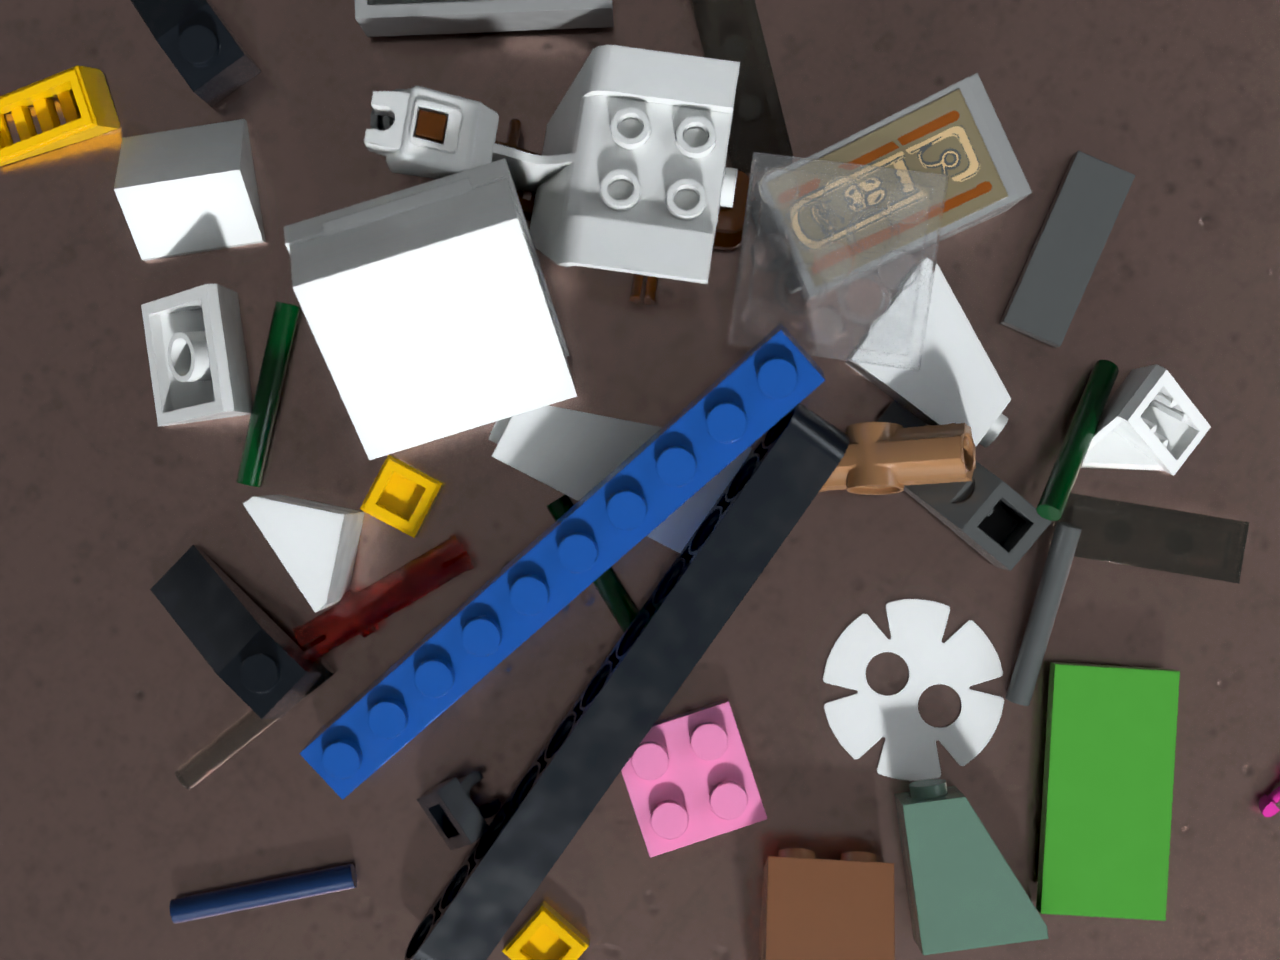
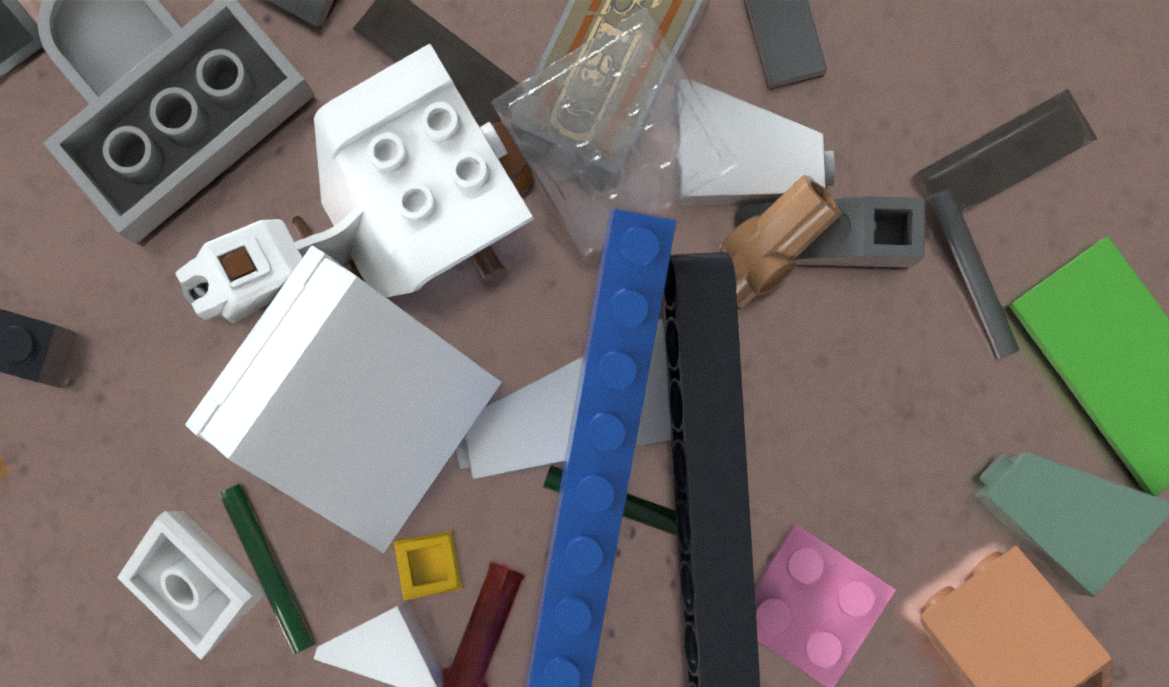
camera: 40 degrees left, 5 degrees down
white slope [114,119,266,261] -> none
white piece [823,599,1005,781] -> none
dark green bar [1036,360,1119,521] -> none
white slope [1081,364,1211,476] -> none

